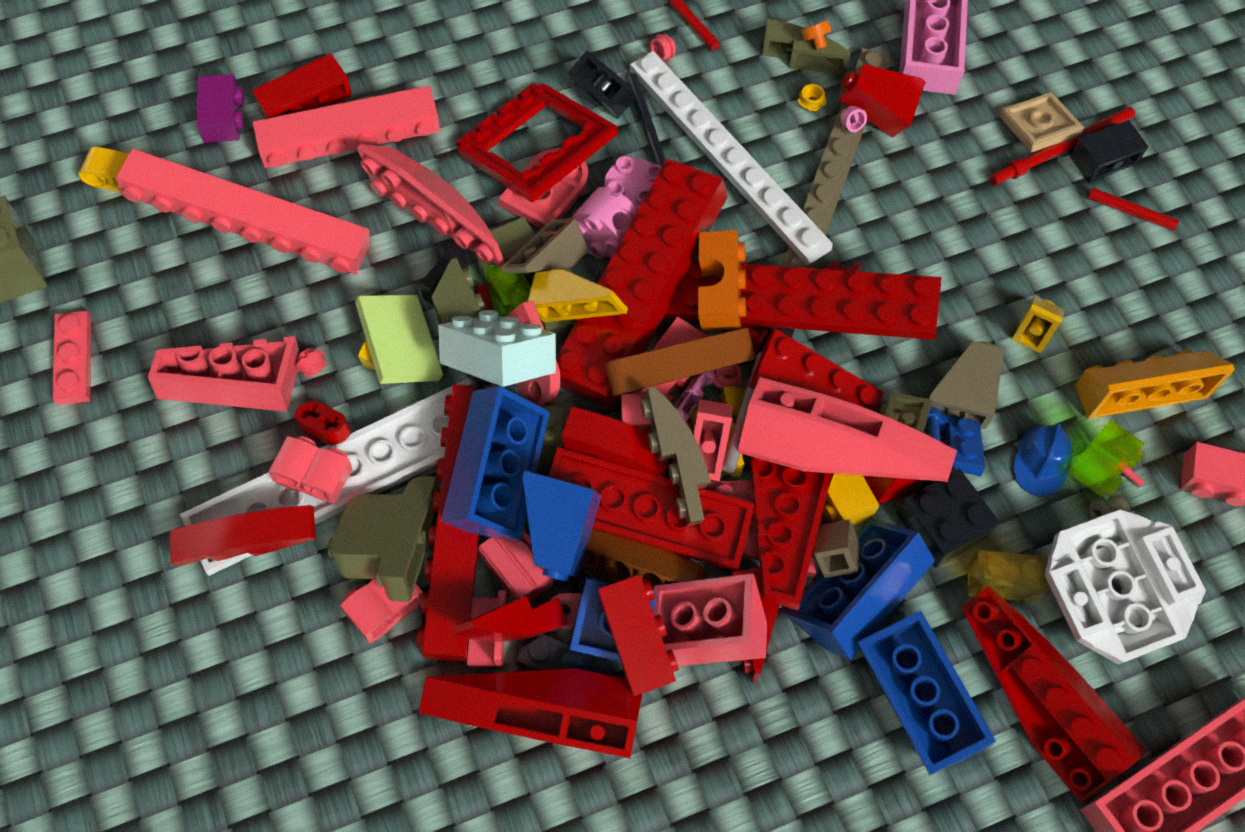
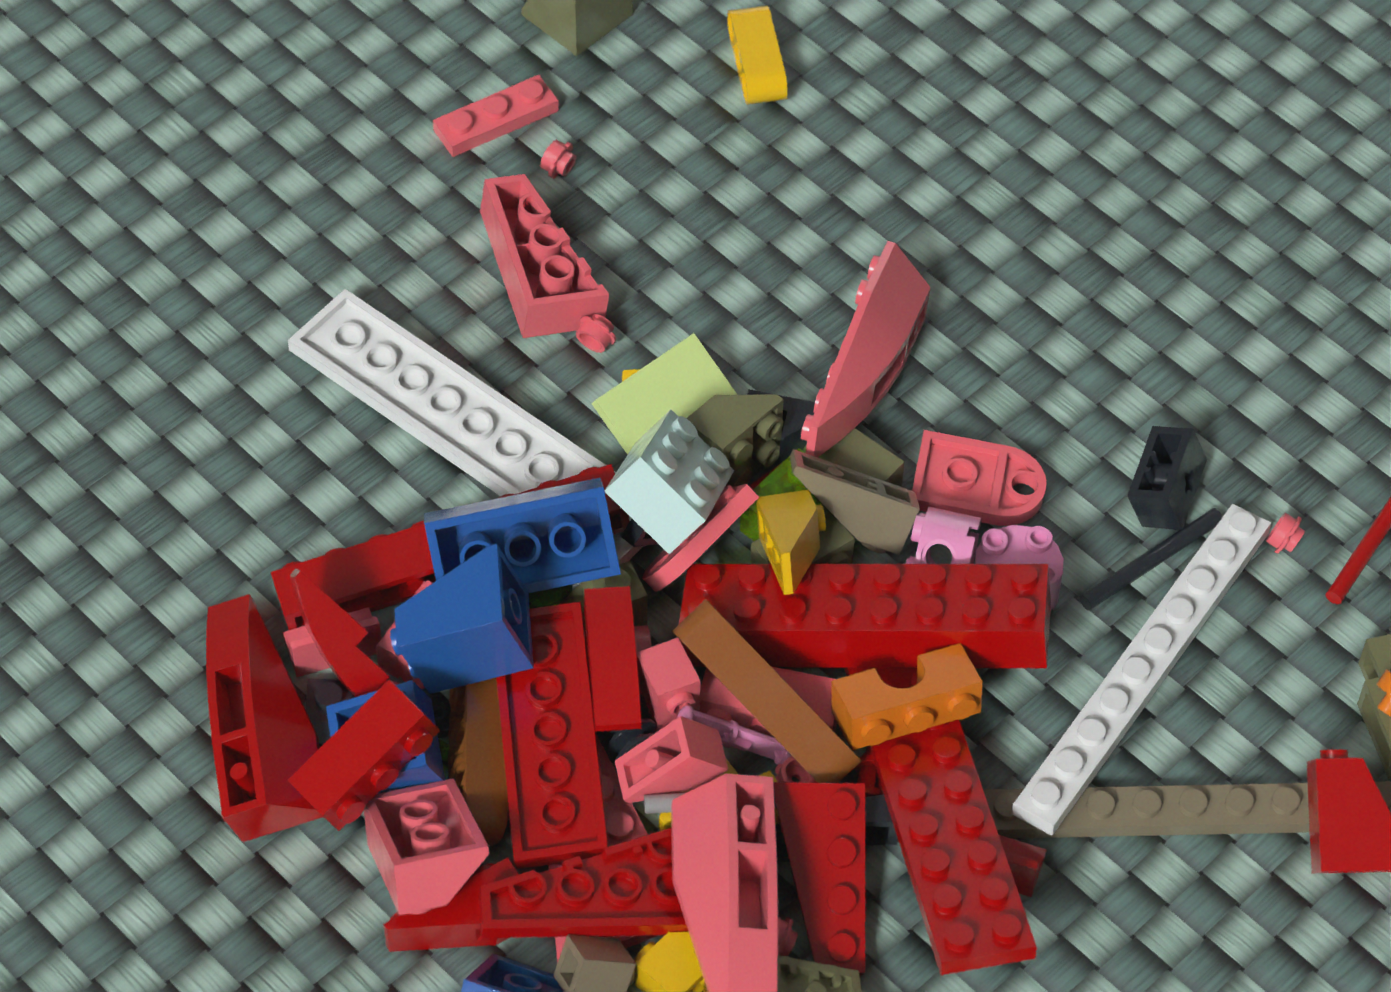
camera: 70 degrees right, 10 degrees down
coral brick [116,148,370,275] -> none
red slope [170,505,316,567] -> none
magenta brick [196,74,245,143] -> none
red brick [252,53,352,119] -> none
coral brick [253,85,440,168] -> none
coral brick [269,436,352,504] -> none
red beam [294,401,351,445] -> none
olive brick [328,476,440,602] -> none
coral brick [340,579,423,644] -> none
red hinge [455,83,618,203] -> none
dark tan slope [641,387,711,526] -> none
yellow plate [798,84,826,112] -> none
bright pink hinge [840,106,867,132] -> none
none -> coral plate [540,140,576,179]

